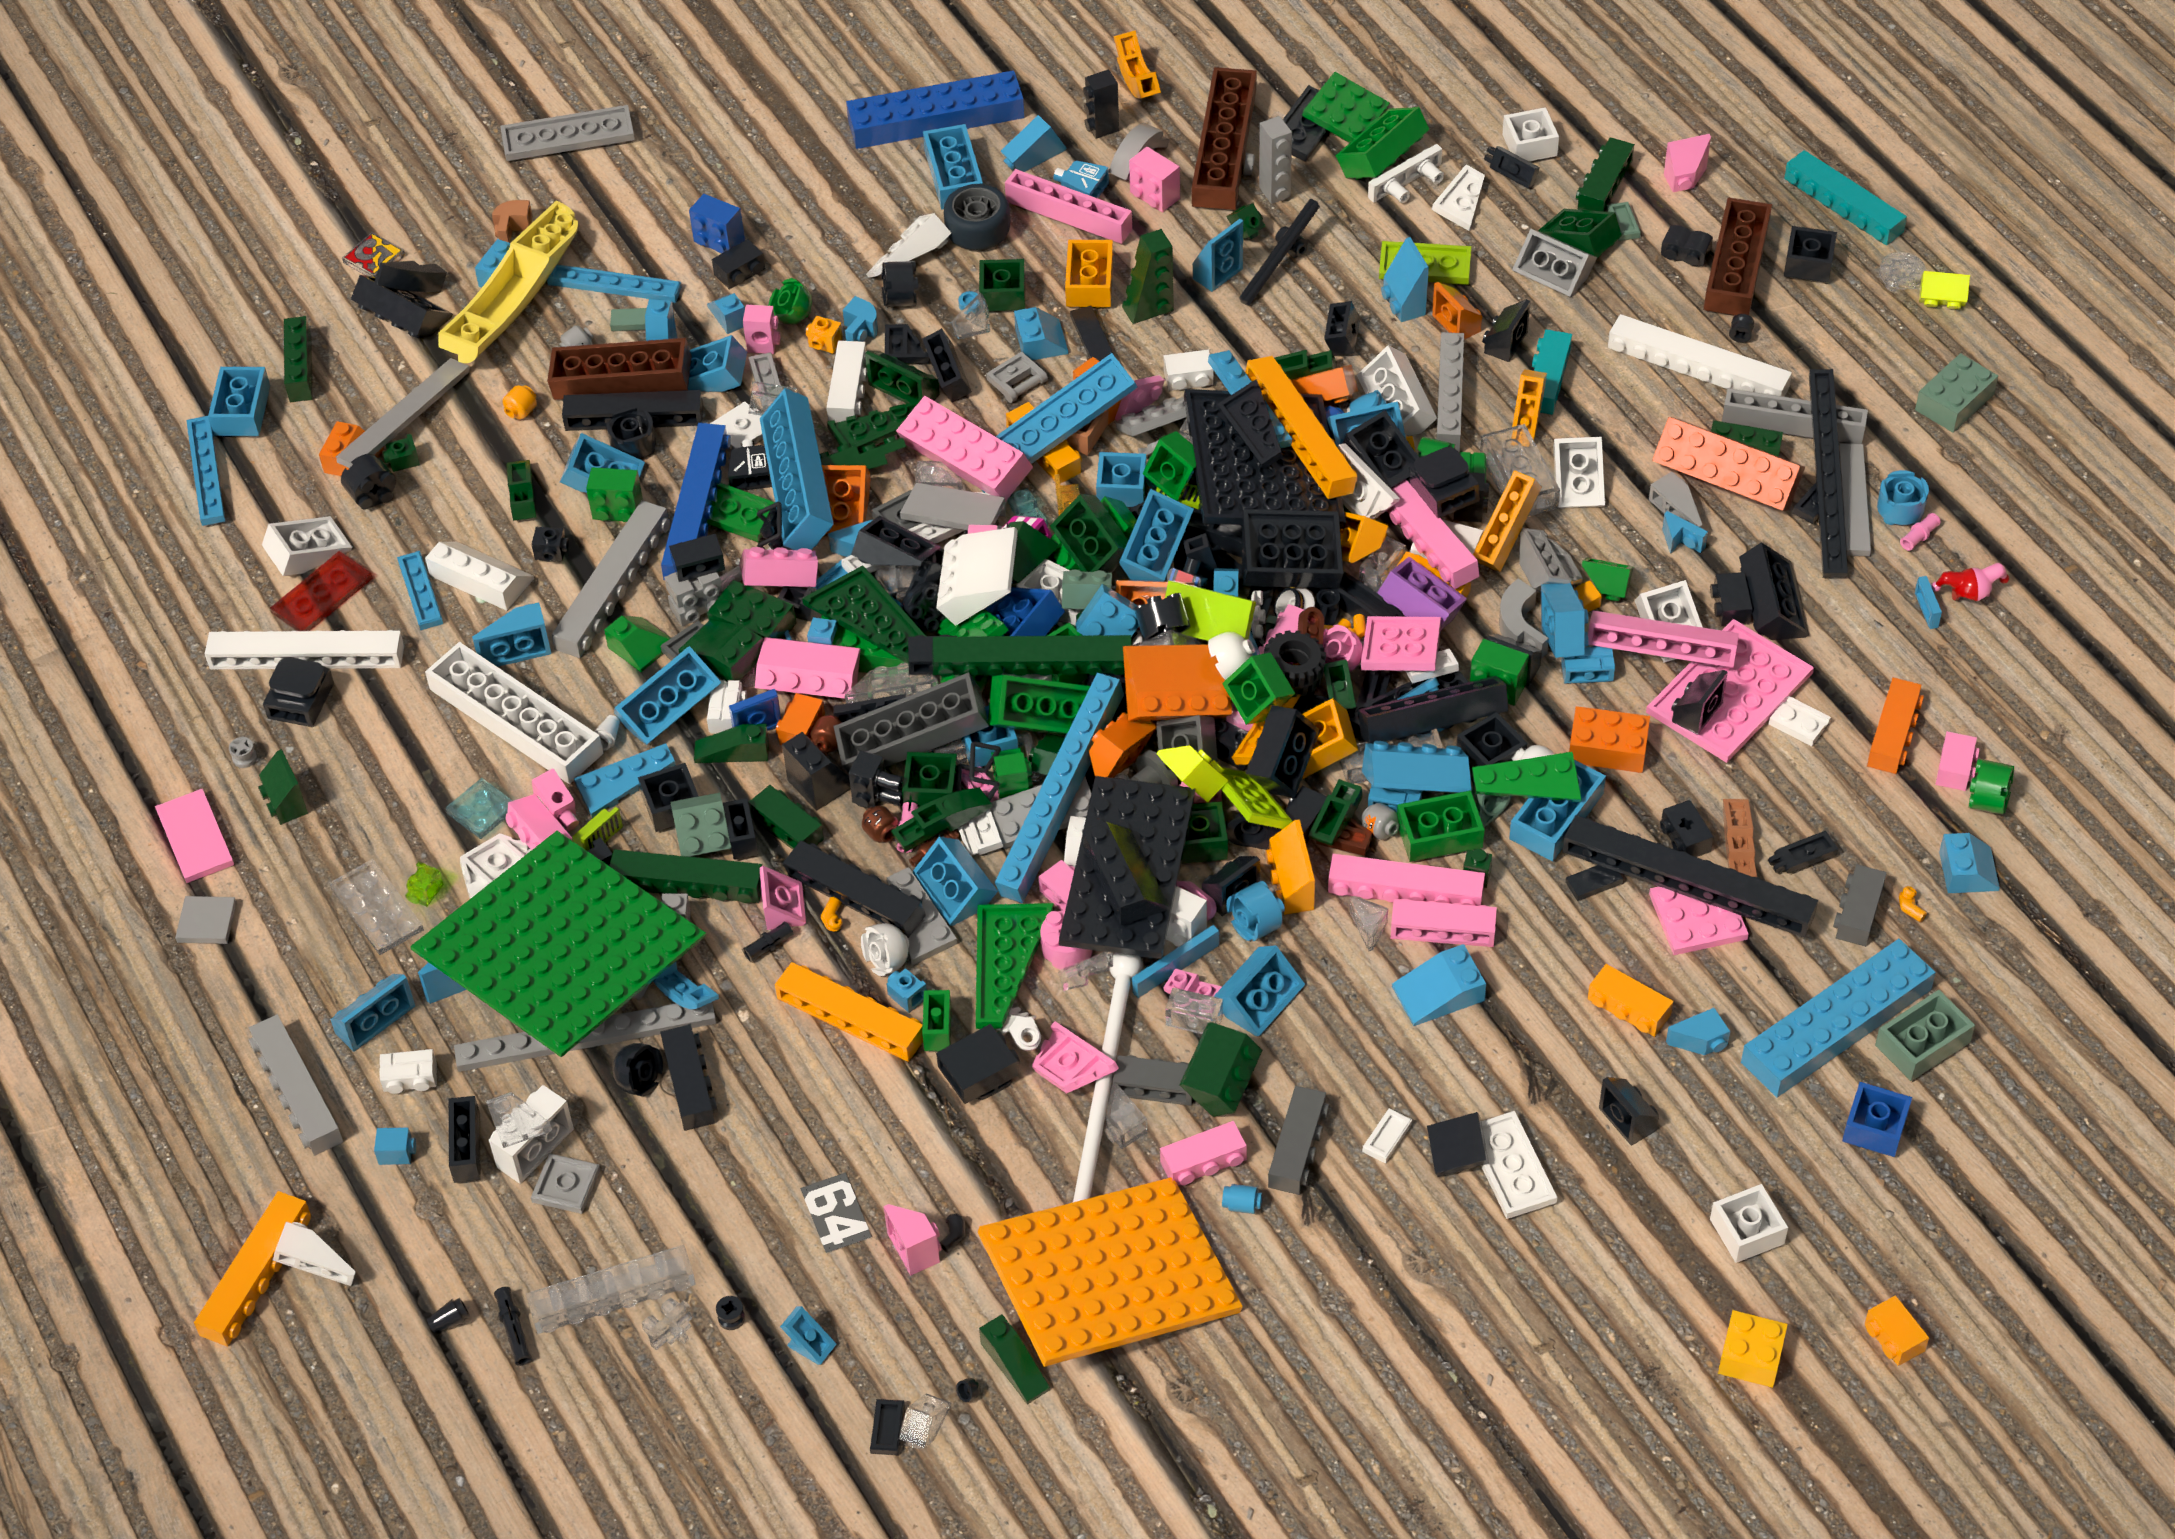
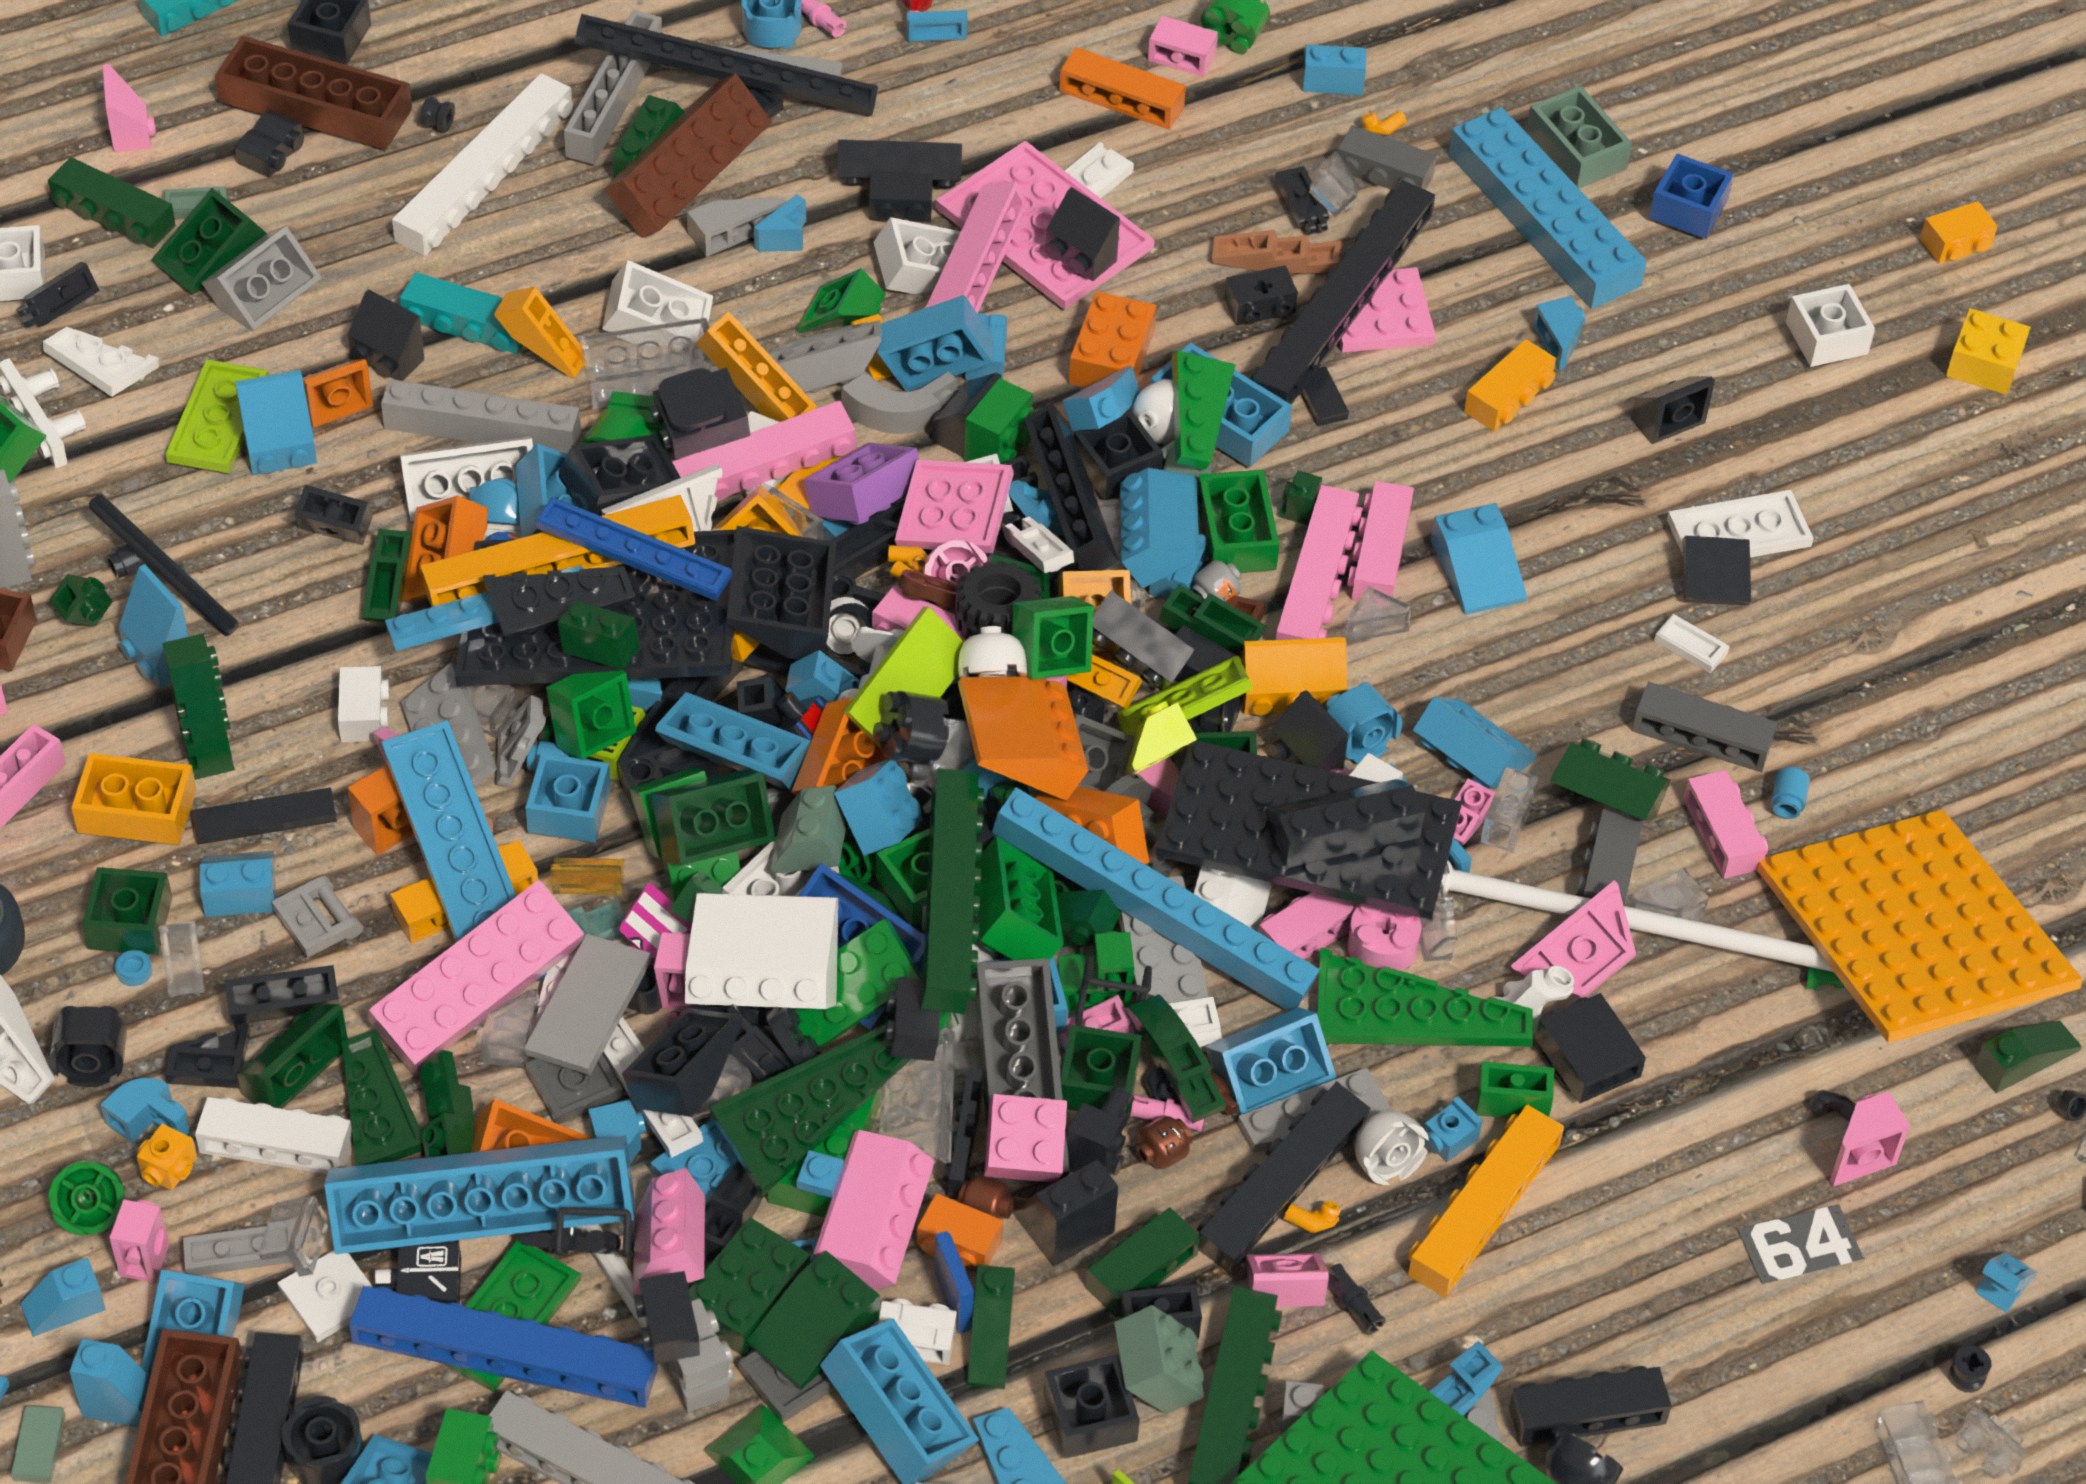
camera: 90 degrees left, 0 degrees up
none -> blue tile [535,497,732,601]
none -> dark green brick [558,601,640,670]
none -> bright pink brick [984,1094,1067,1183]
none -> white hinge [1003,516,1074,573]
none -> dark azure slope [1063,366,1140,431]
none -> clear slope [1309,151,1359,217]

